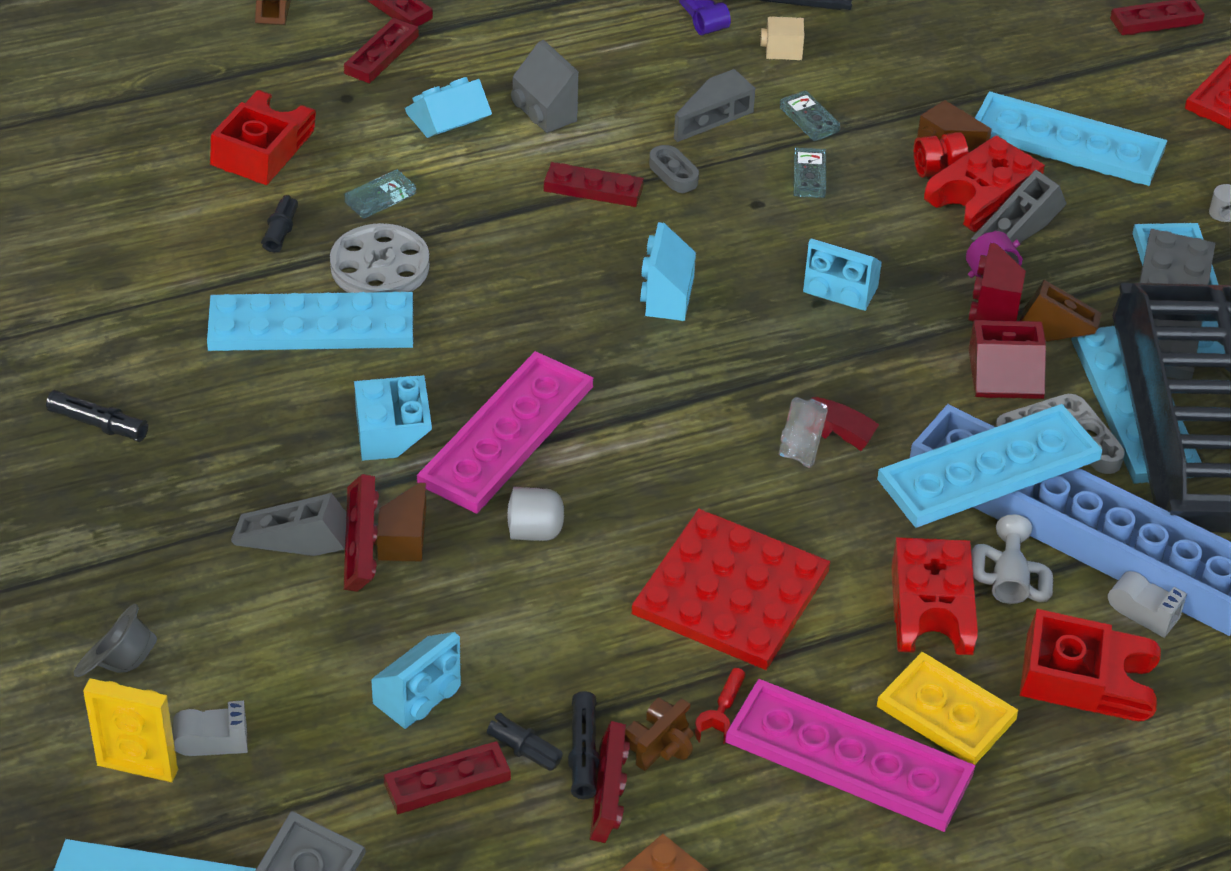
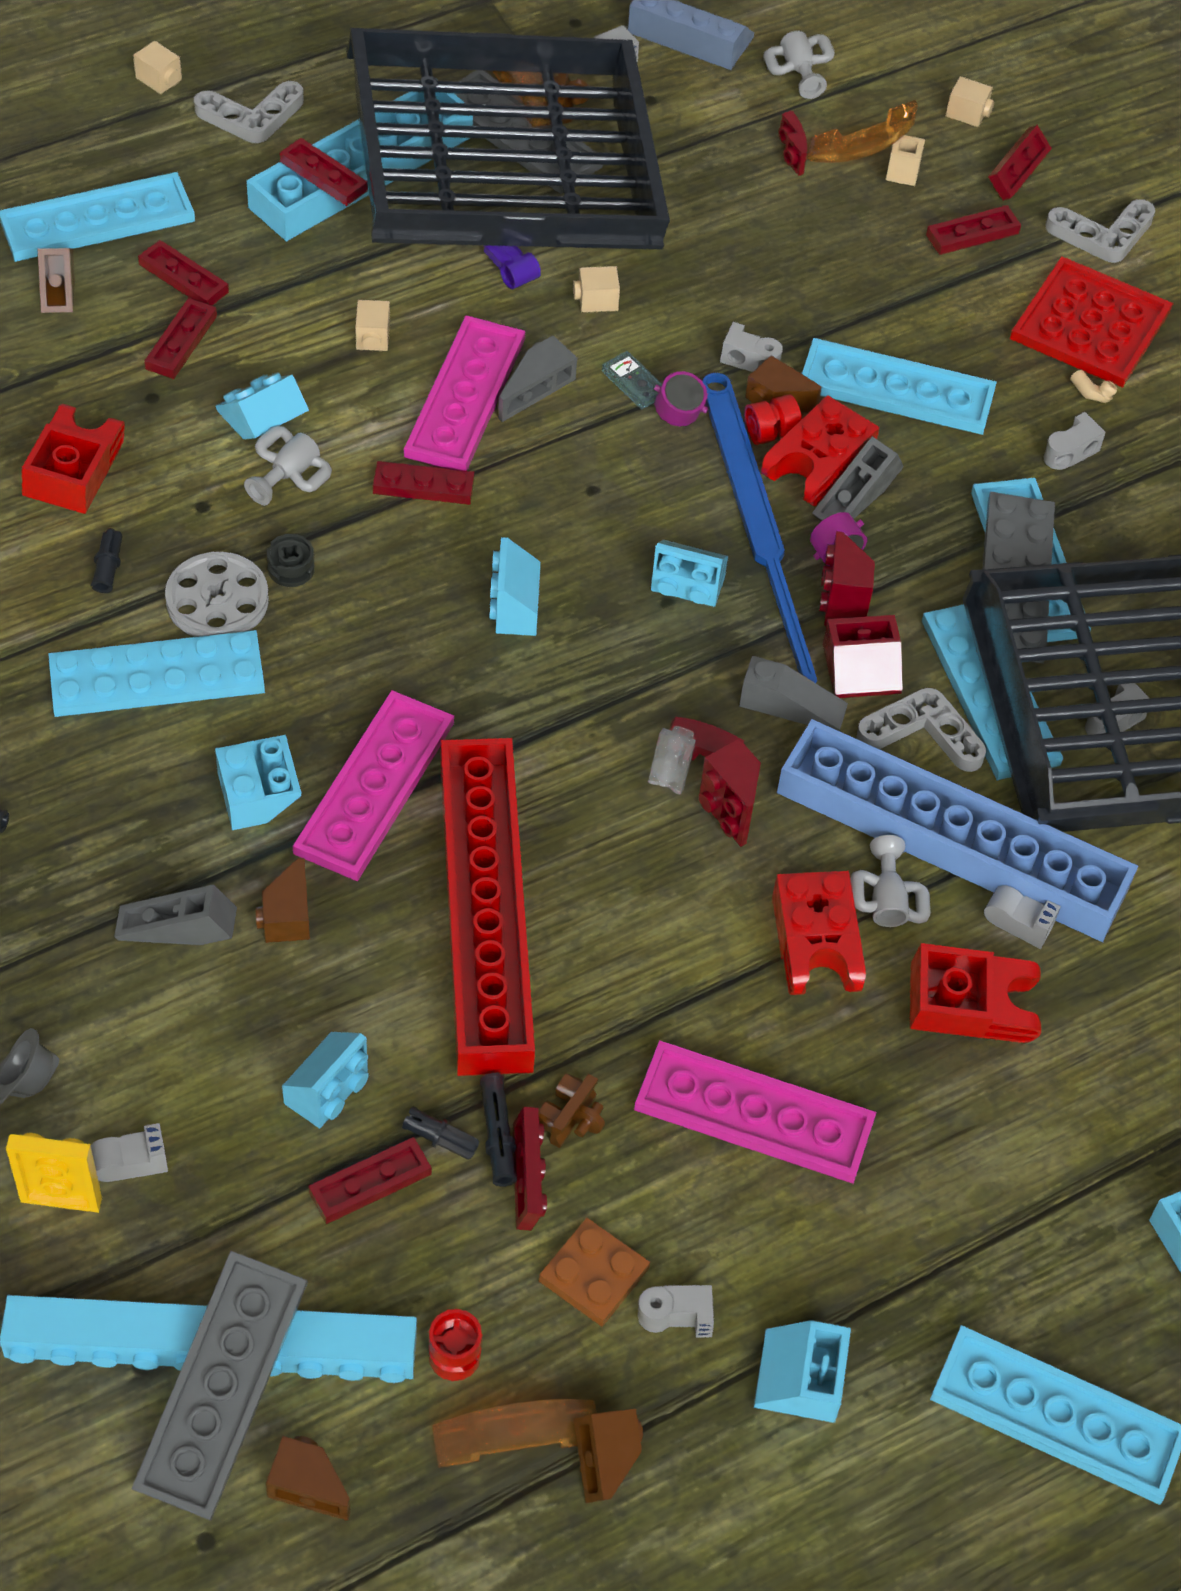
camera: 10 degrees left, 10 degrees up
dark red plate [343,474,379,592] -> none
clear light blue tile [345,169,416,219] -> none
light grey helmet [507,487,564,541] -> none
dark grey slope [511,40,579,133] -> none
red plate [632,509,830,671] -> none
dark grey plate [649,145,699,193] -> none
red piece [694,668,746,744] -> none
clear light blue tile [793,147,826,198] -> none
medium azure plate [877,404,1102,528] -> none
yellow plate [877,652,1018,765] -> none
reddish brown slope [1020,280,1102,341] -> none
none -> light grey piece [244,426,332,506]
none -> pearl dark grey wheel [267,534,314,587]
none -> tan brick [356,300,390,351]
none -> dark pink plate [404,316,525,471]
none -> red brick [441,738,535,1076]
none -> piece [654,371,708,427]
none -> dark red slope [699,738,761,847]
none -> blue piece [703,373,817,683]
none -> light grey leg [720,322,783,372]
none -> dark grey slope [739,656,848,731]

